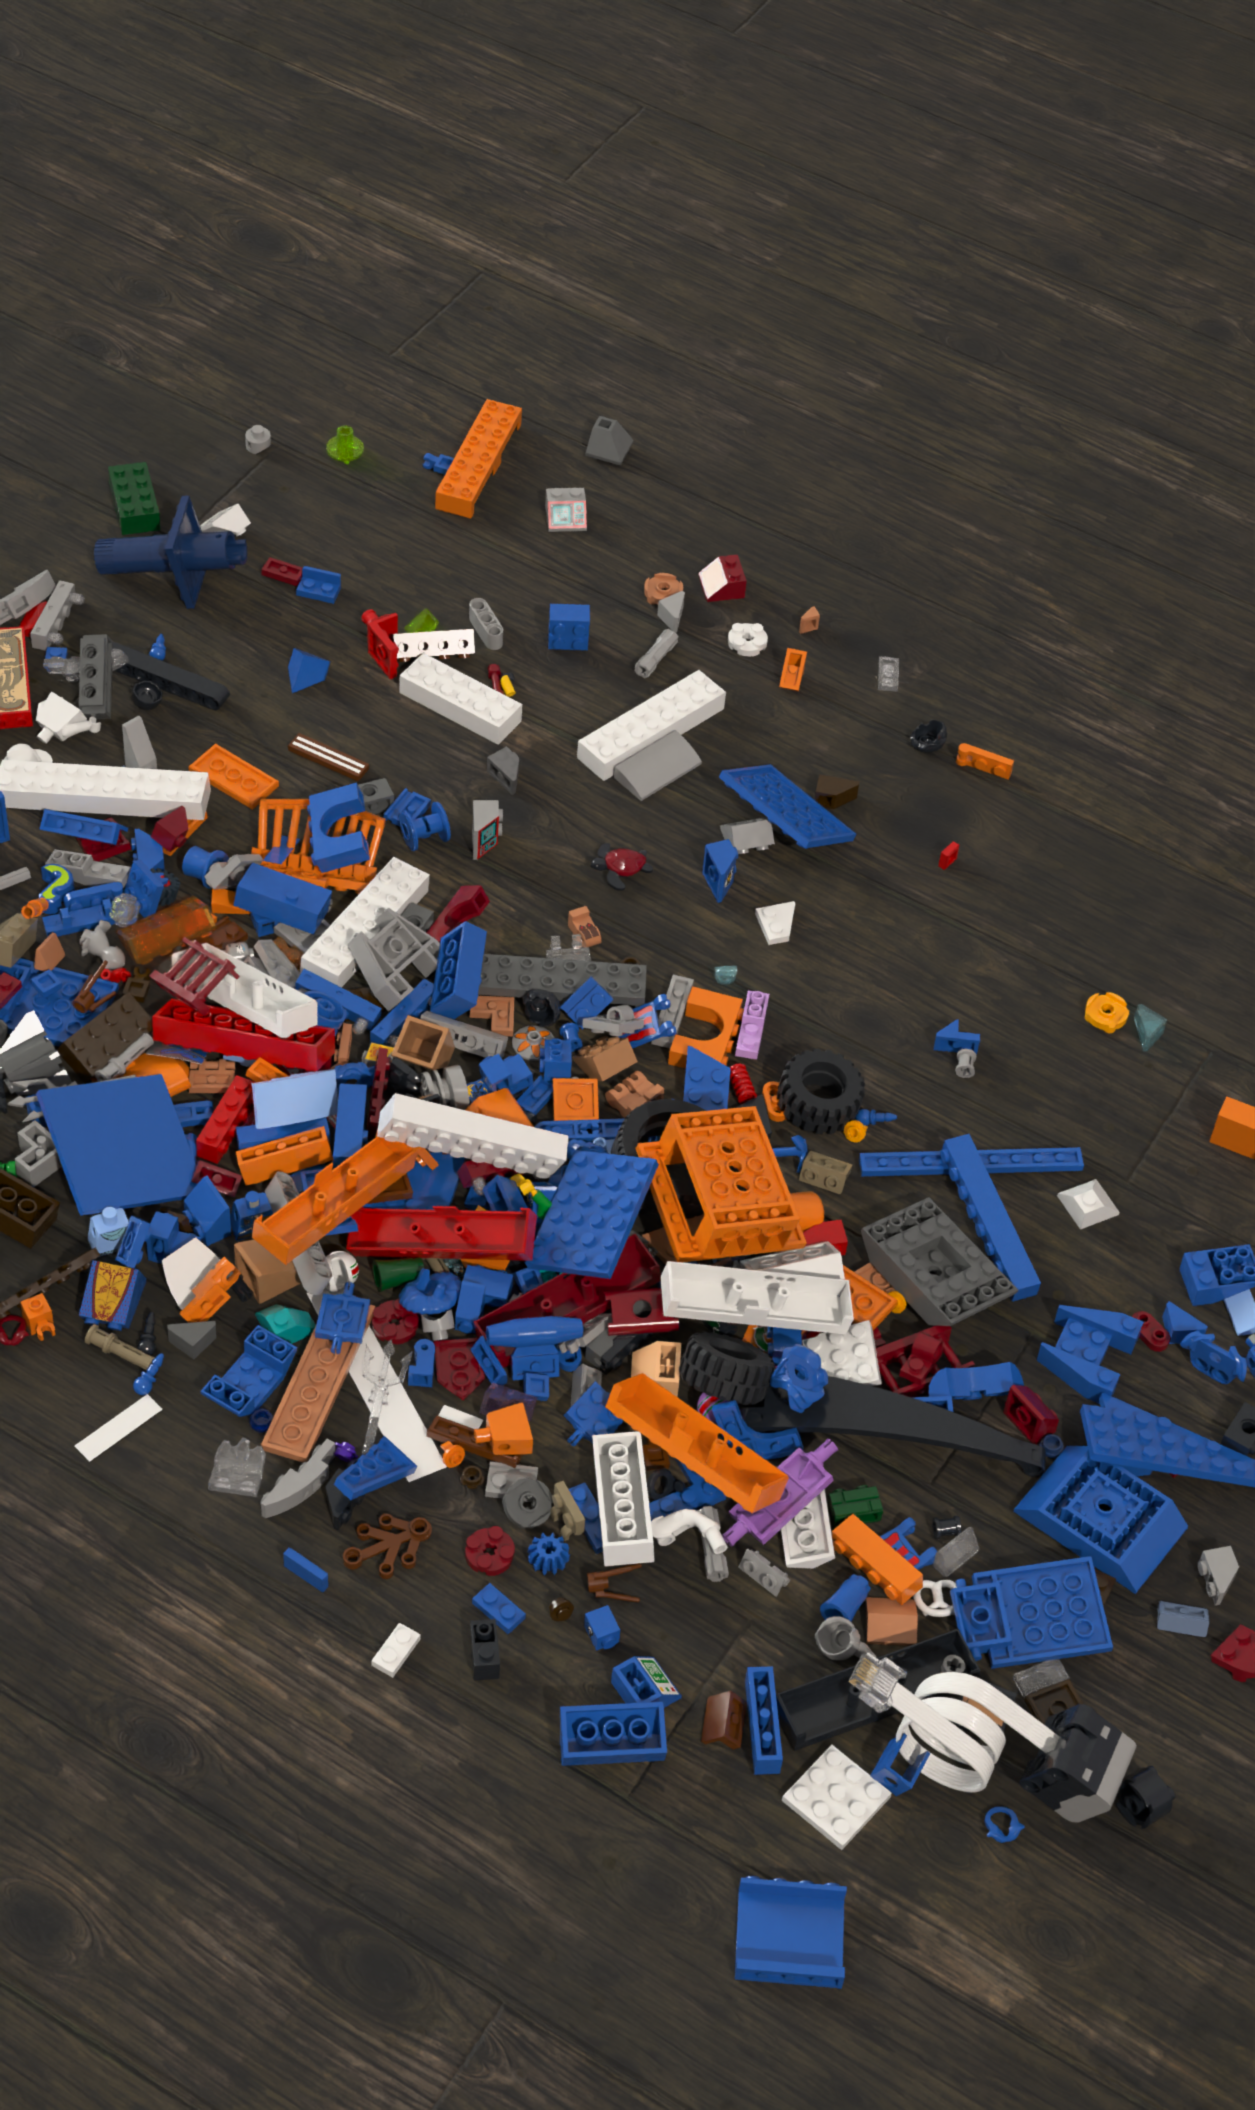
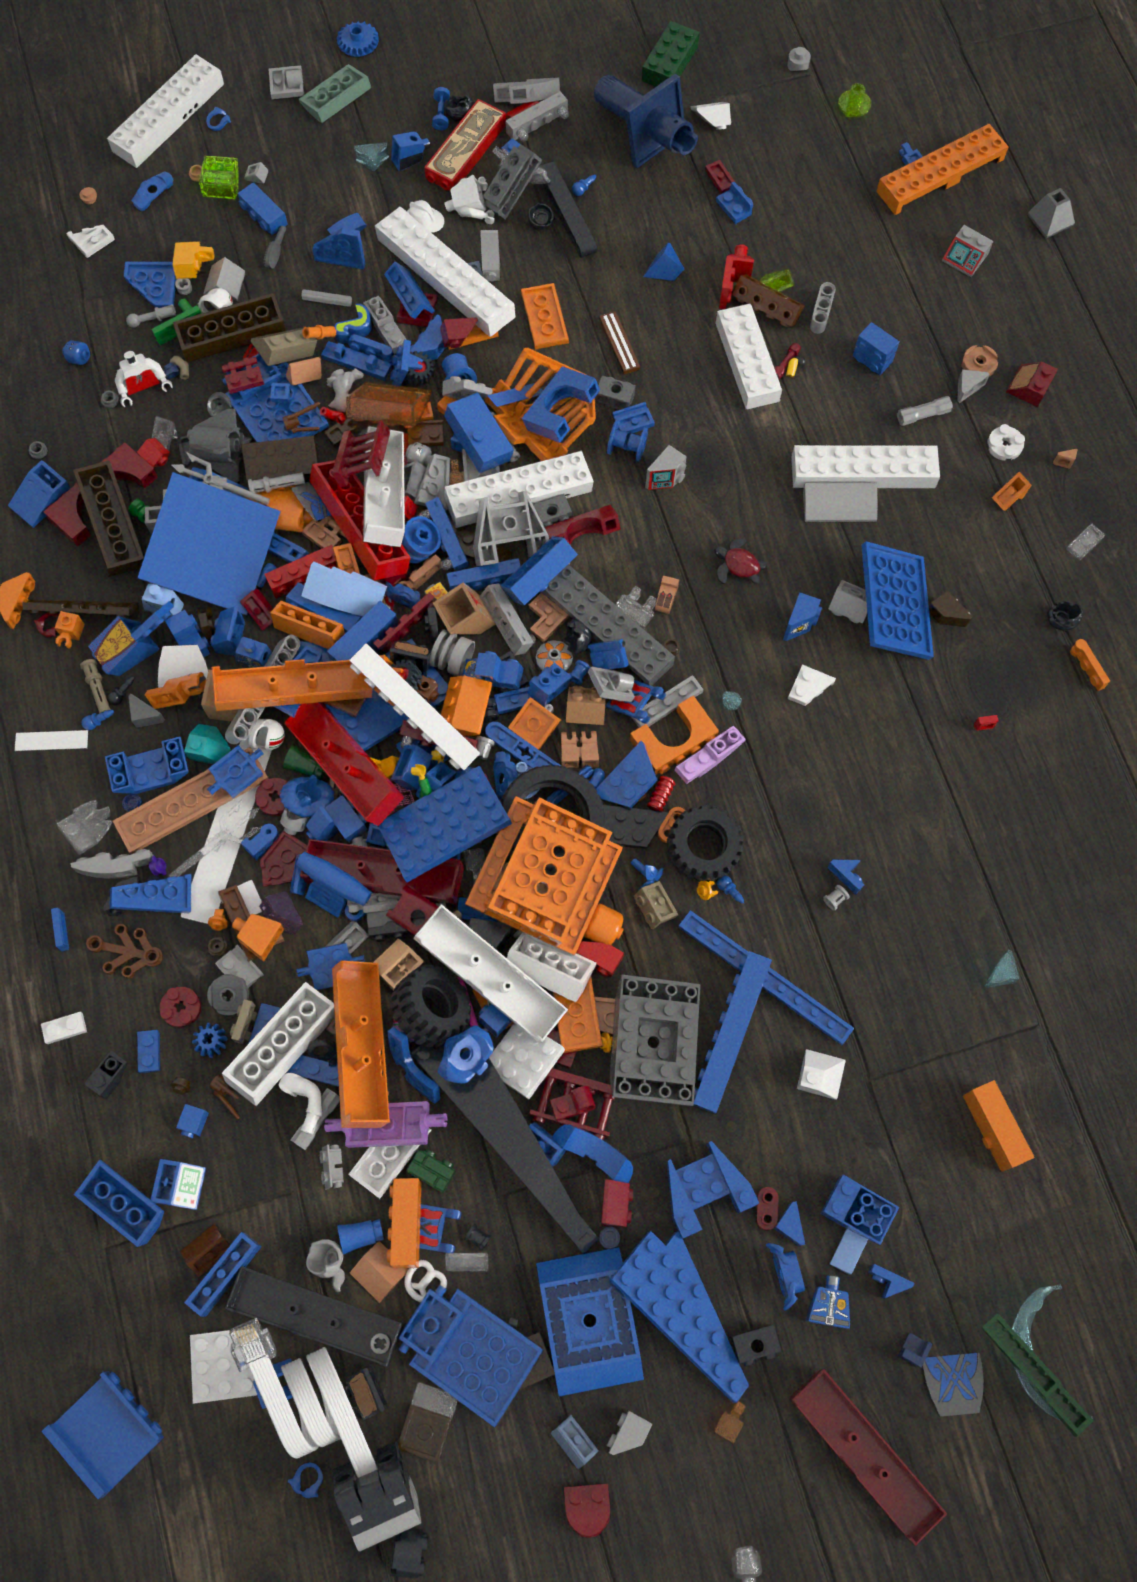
camera: 45 degrees right, 20 degrees up
clear head [110,893,141,927] -> none
flat silver slope [487,746,520,795] -> none
blue plate [523,1373,549,1401] -> none
light orange plate [1085,992,1129,1033] -> none

